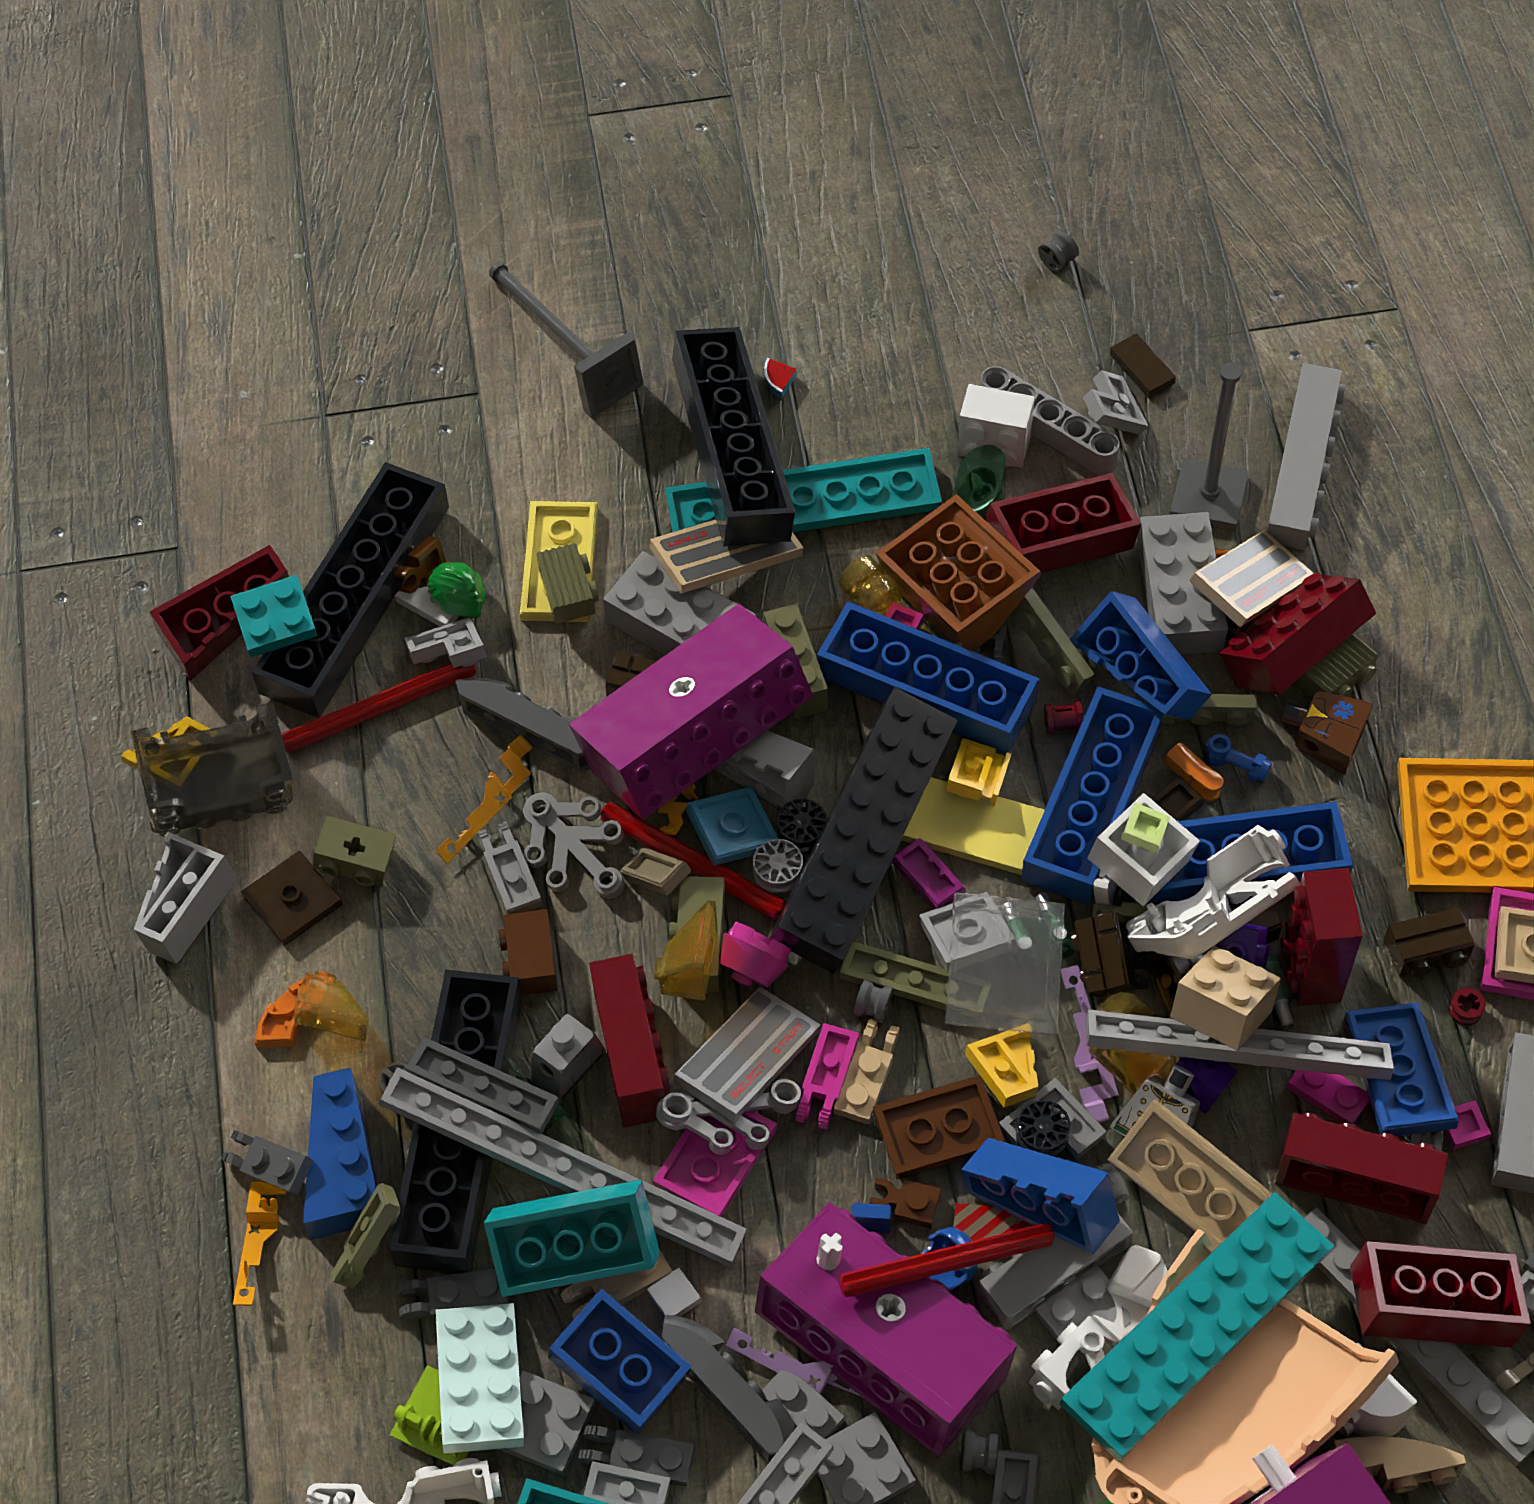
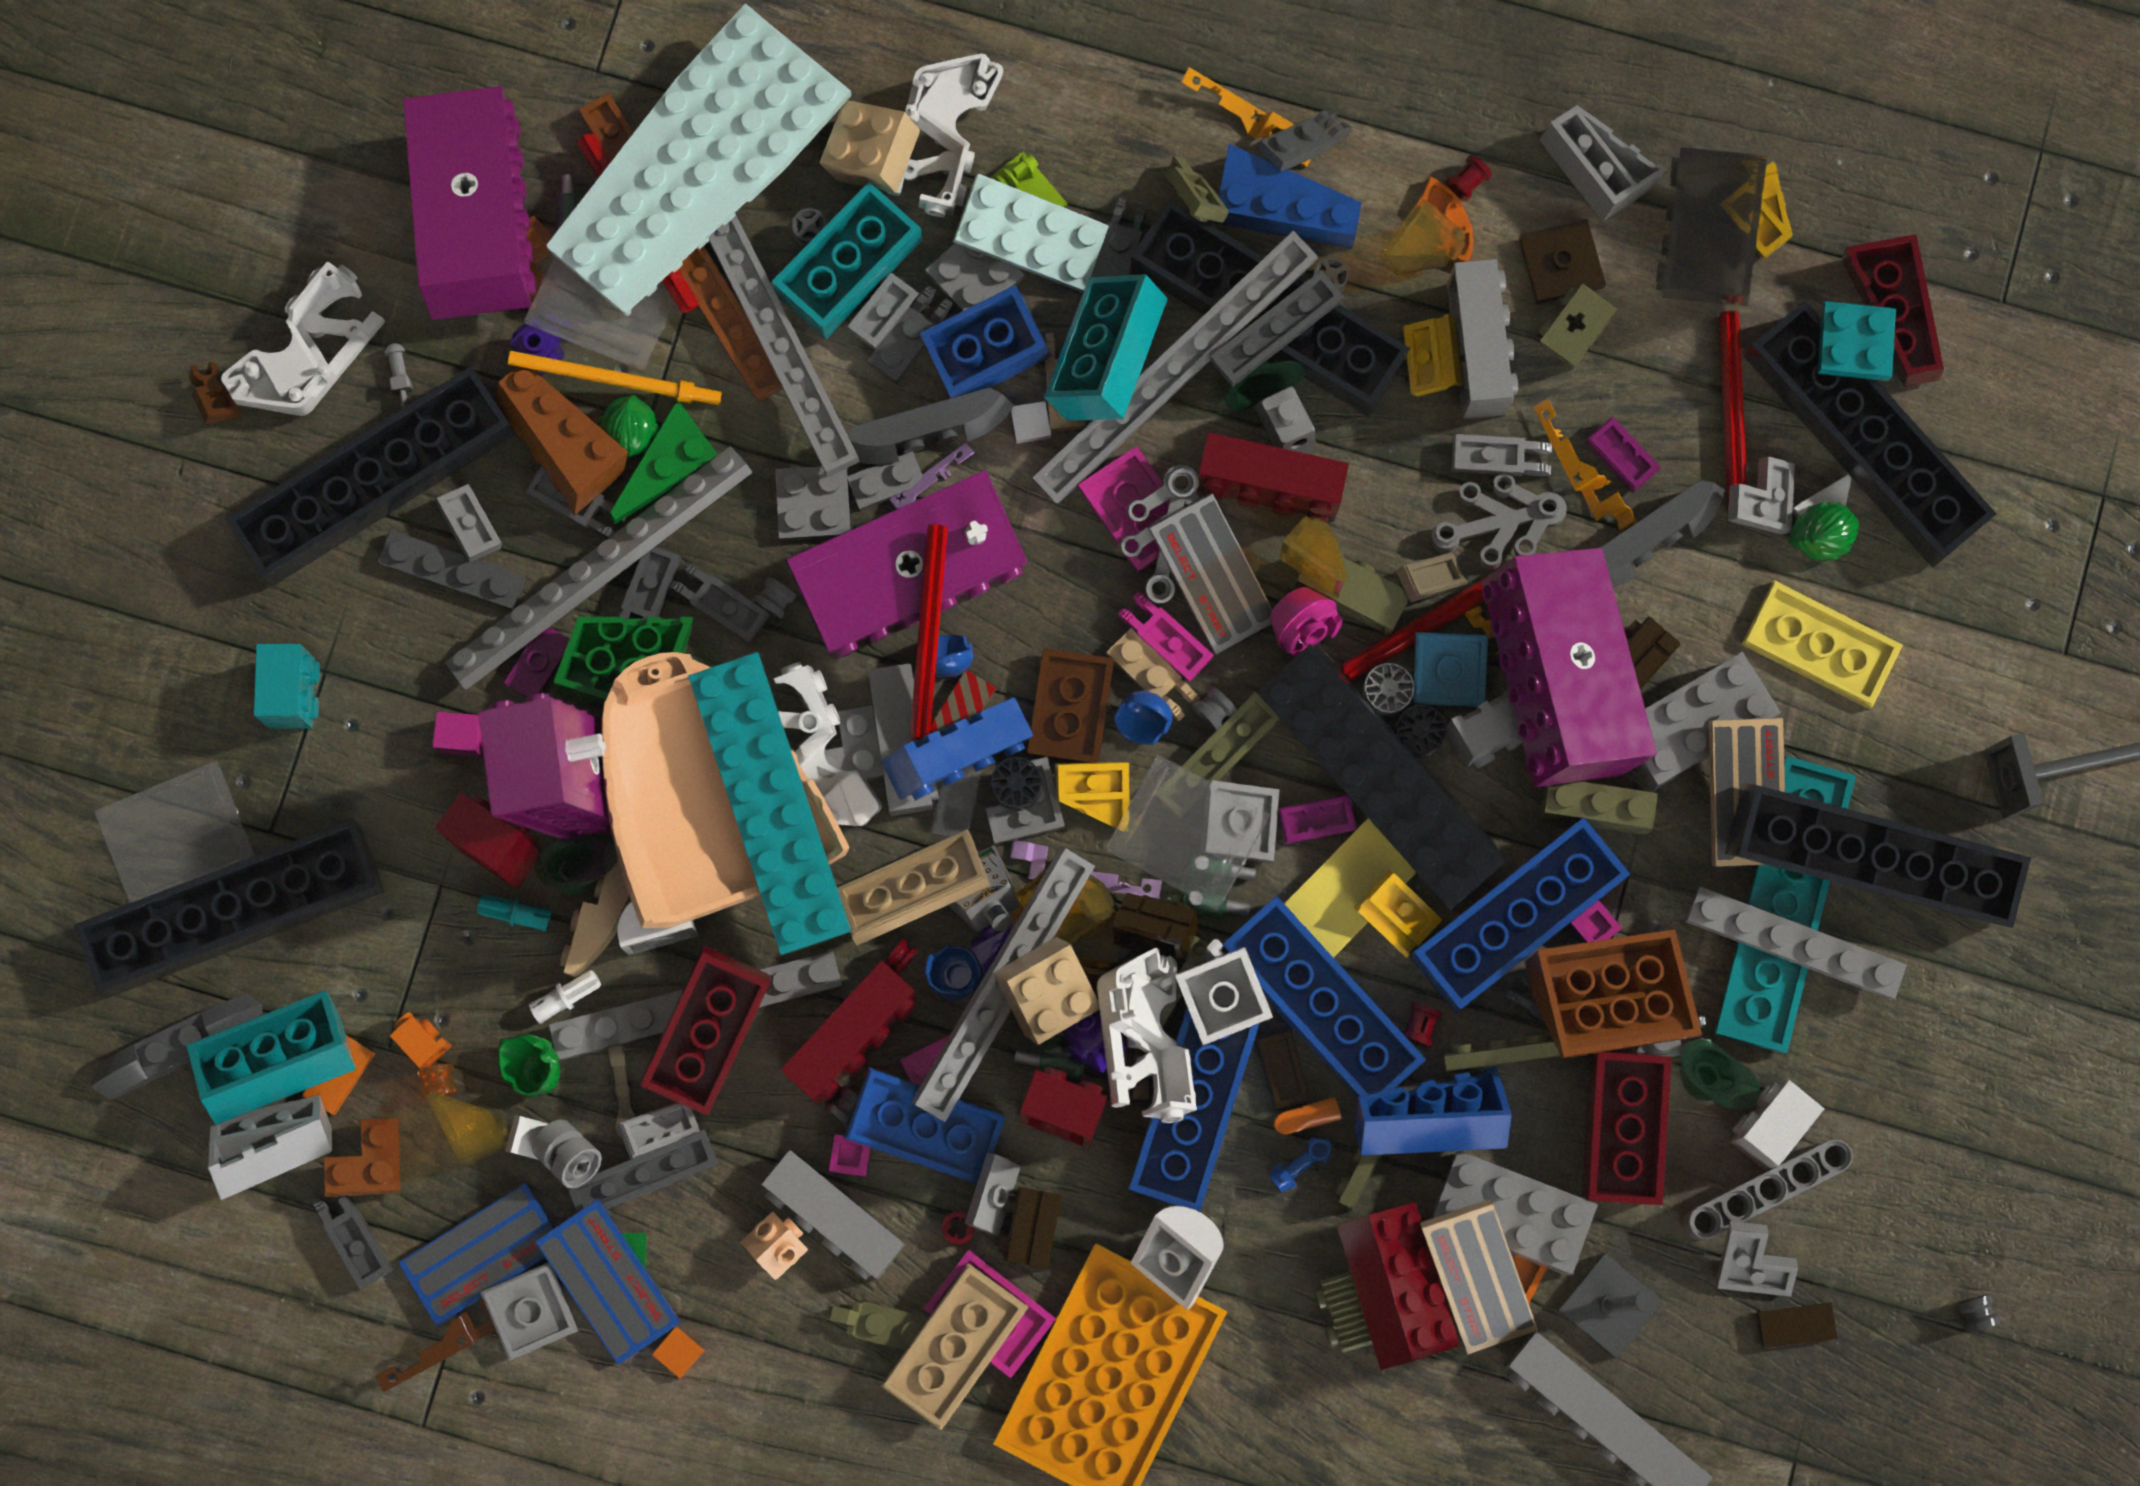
camera: 110 degrees right, 20 degrees up
reddish brown plate [394,536,447,594] -> none
reddish brown brick [498,909,558,995] -> none
olive brick [536,543,599,624] -> none
tile [764,358,796,399] -> none
clear yellow wheel [839,555,903,616] -> none
blue tile [851,1203,891,1233] -> none
reddish brown plate [870,1178,941,1229] -> none
yellowish green plate [1121,802,1170,853] -> none
reddish brown torso [1282,691,1373,774] -> none
none -> white axle [529,970,601,1024]
none -> dark red bush [884,939,918,976]
none -> blue hair [924,945,983,1001]
none -> light grey plate [965,1153,1021,1236]
none -> blue hair [1114,690,1173,745]
none -> white brick [1131,1206,1223,1310]
none -> yellow plate [1403,314,1463,397]
none -> dark red bush [1445,155,1492,202]
none -> light grey brick [1447,259,1518,420]
none -> magenta plate [1585,416,1661,493]
none -> light grey plate [1685,887,1907,1000]

